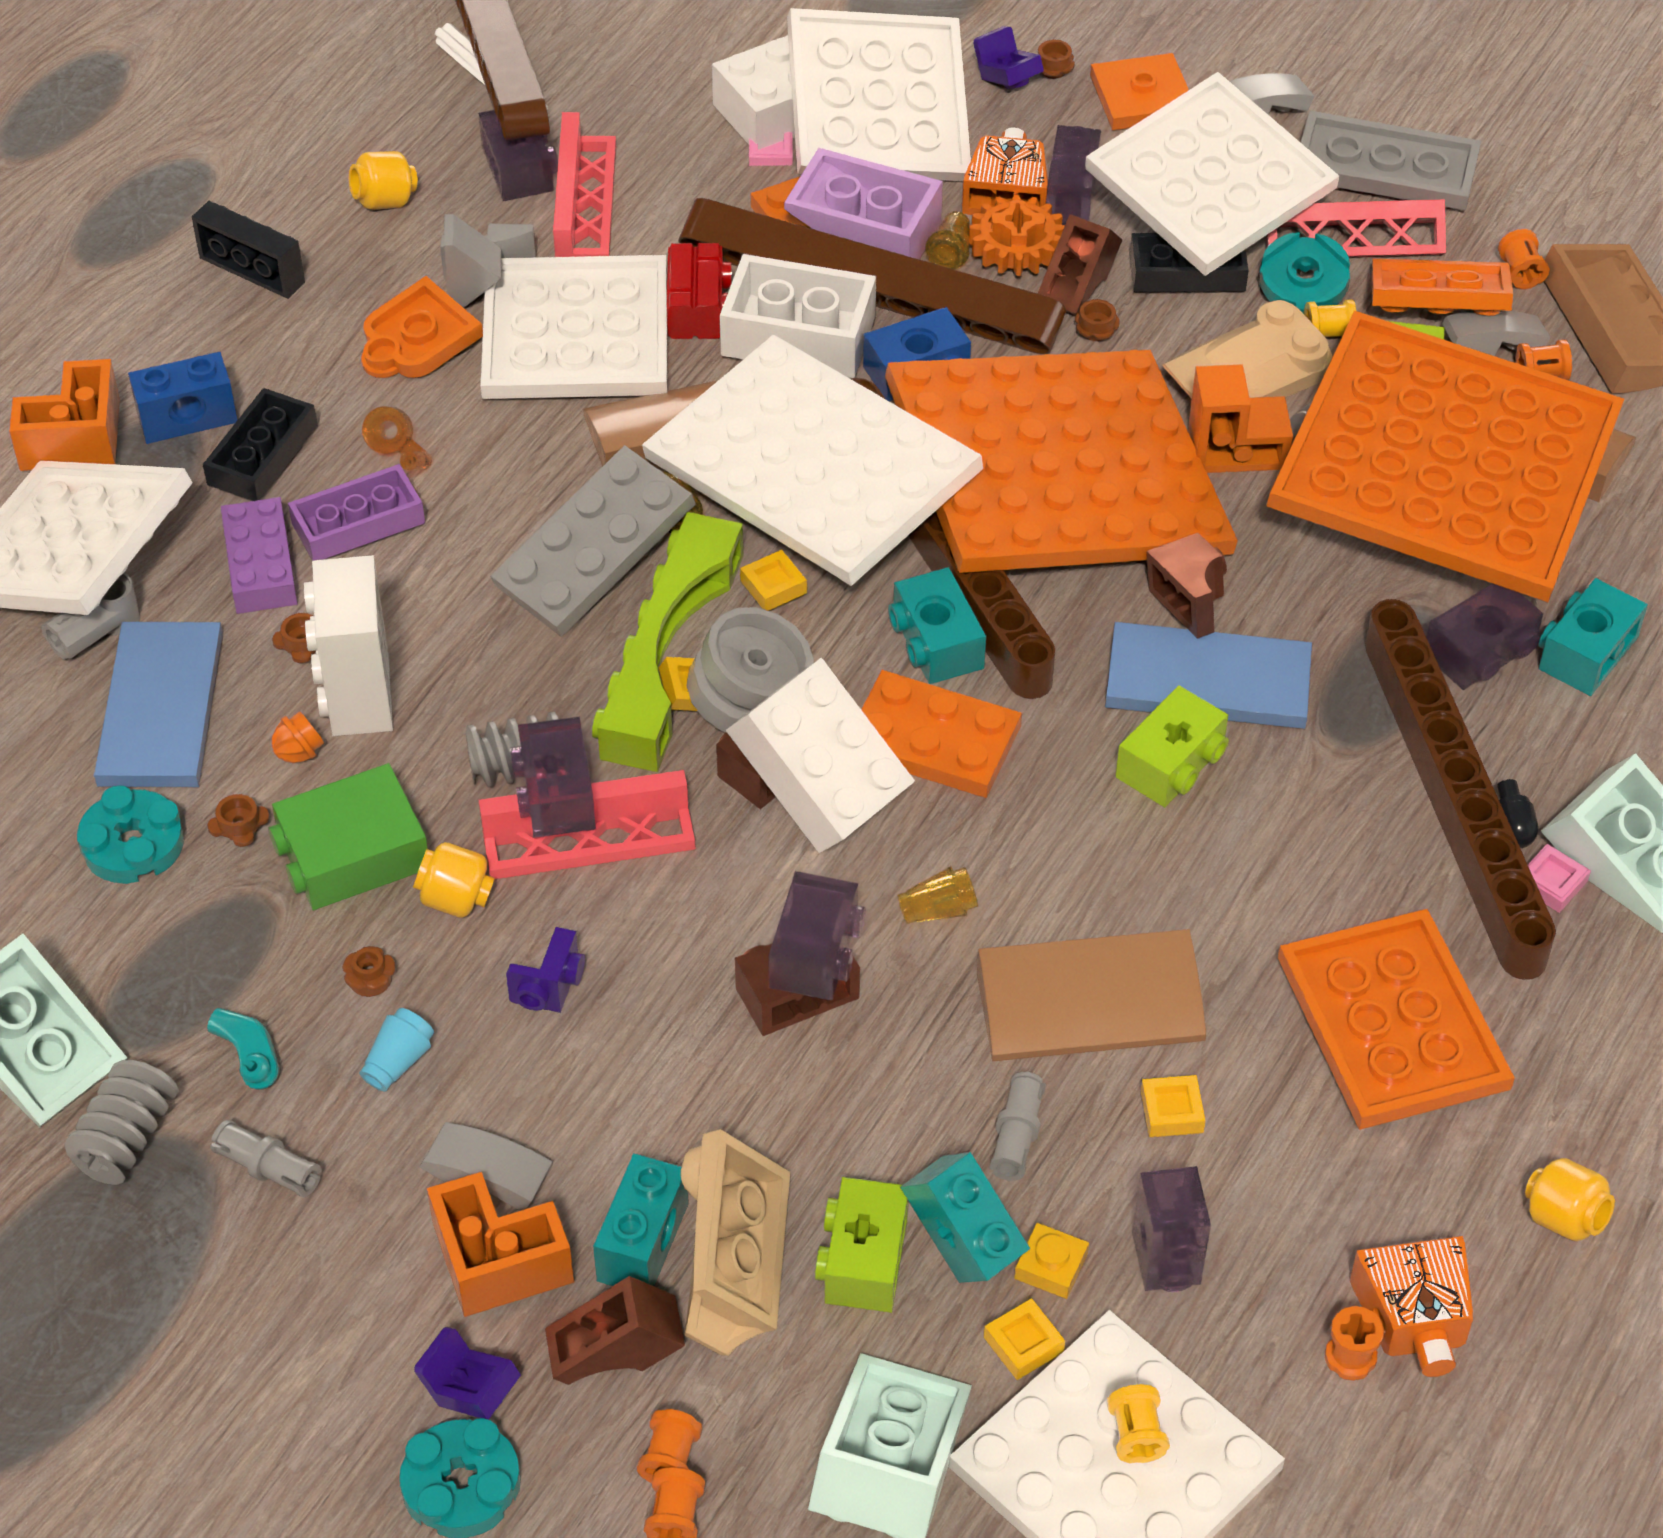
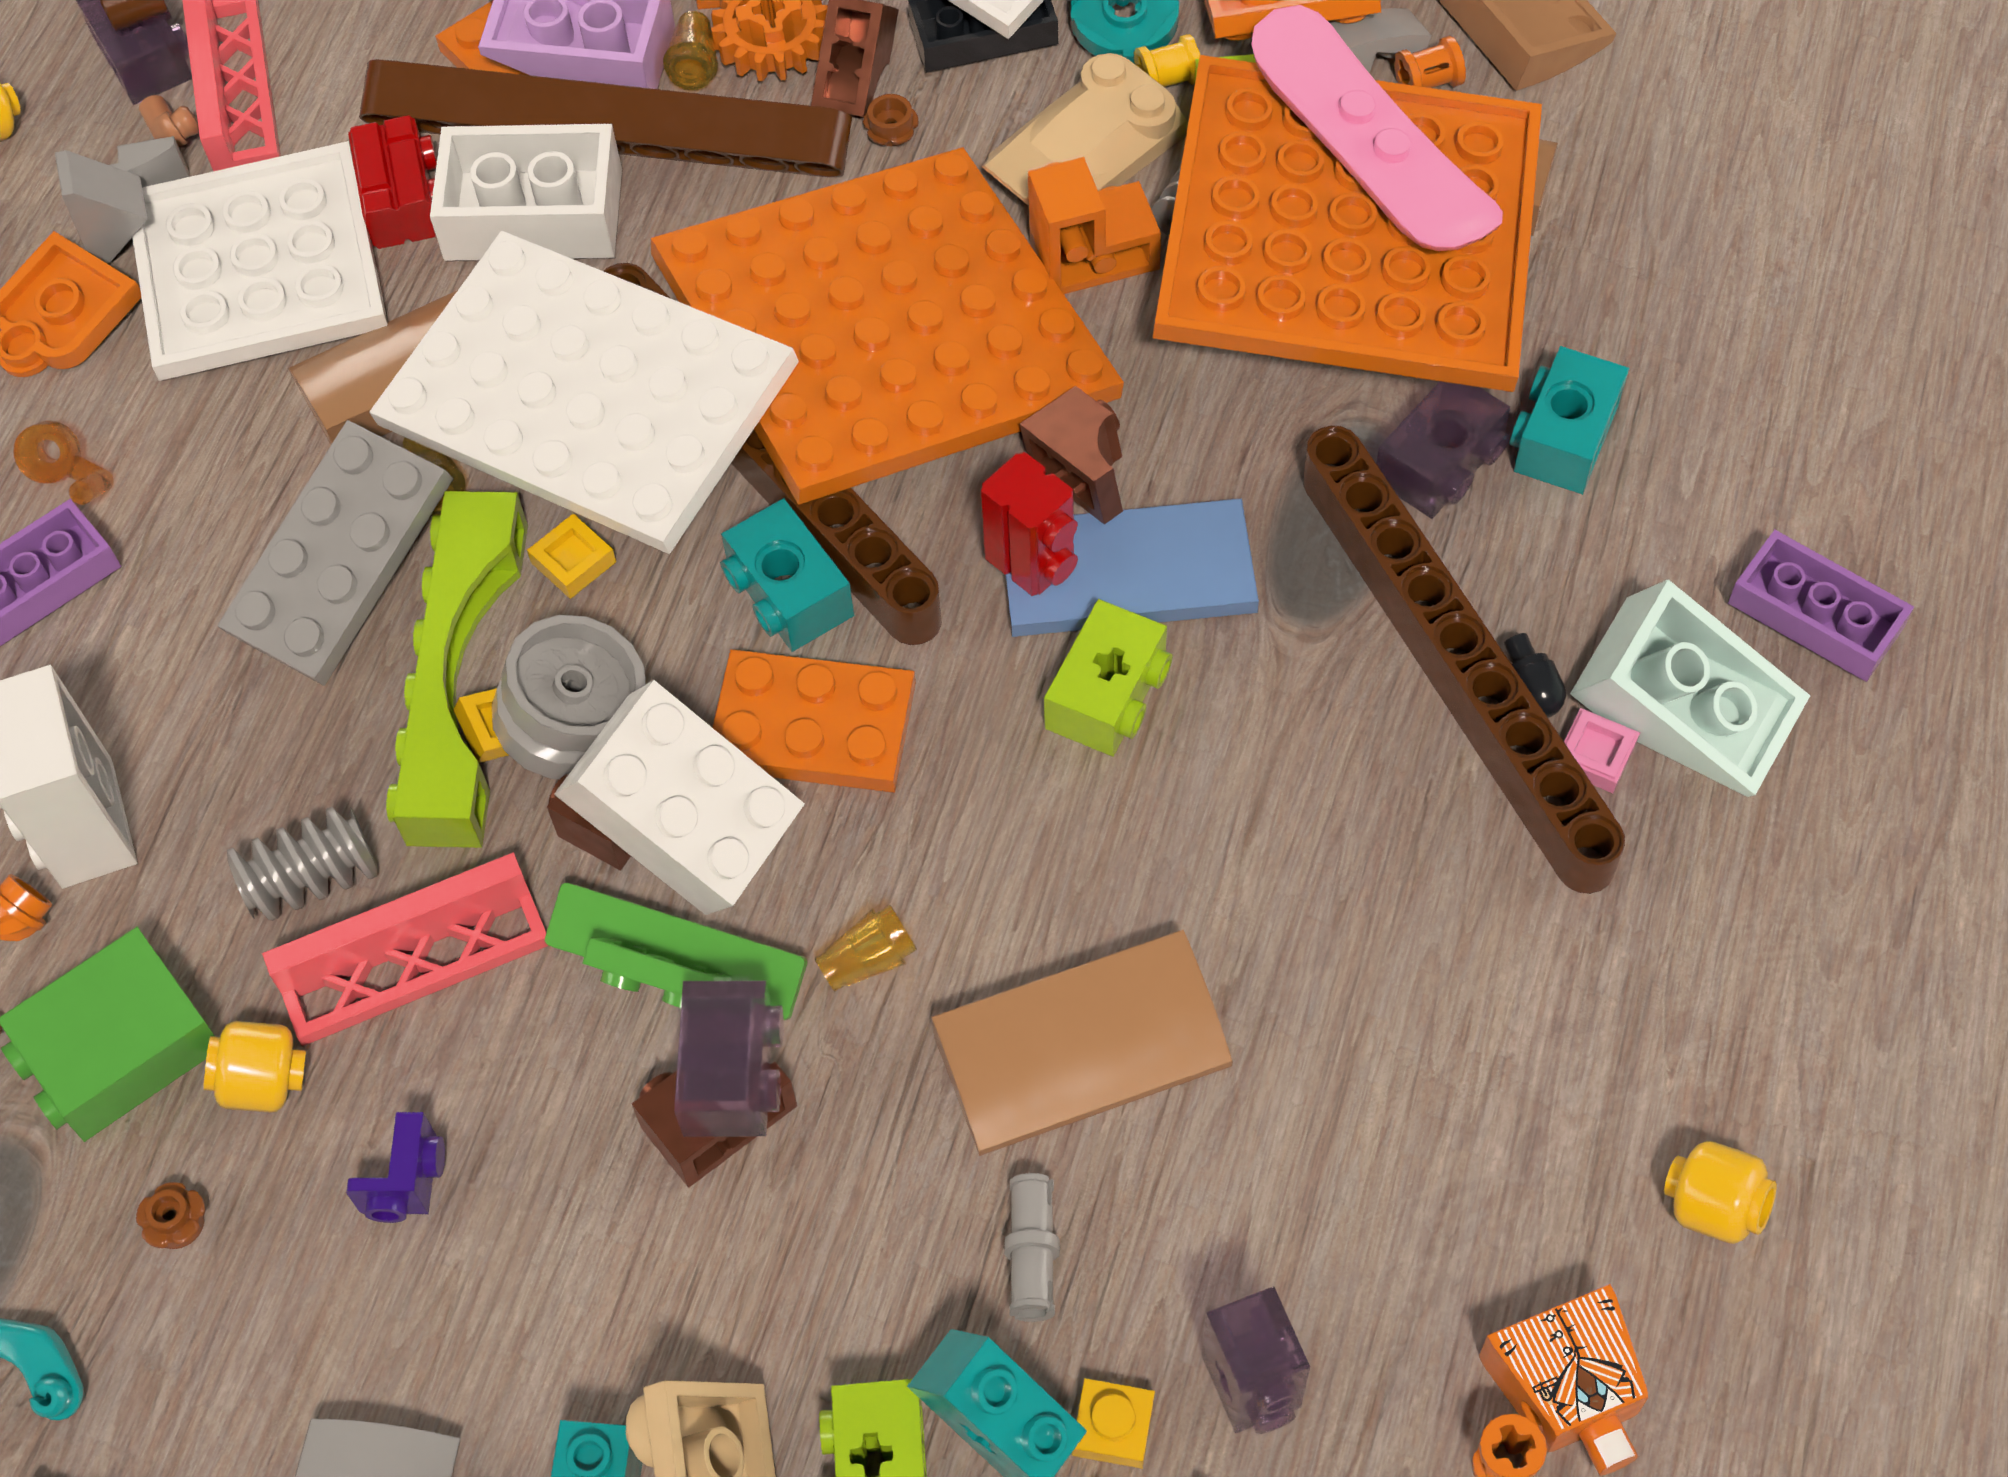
camera: 10 degrees left, 10 degrees up
medium azure cone [359,1008,434,1092] -> none
clear purple brick [510,717,596,838] -> none
blue brick [863,307,971,401] -> none
yellow plate [1141,1075,1206,1137] -> none
orange plate [1278,908,1515,1130] -> none
none -> nougat arm [139,95,199,147]
none -> bright green bracket [545,883,807,1020]
none -> red brick [981,452,1078,596]
none -> bright pink piece [1251,5,1503,251]

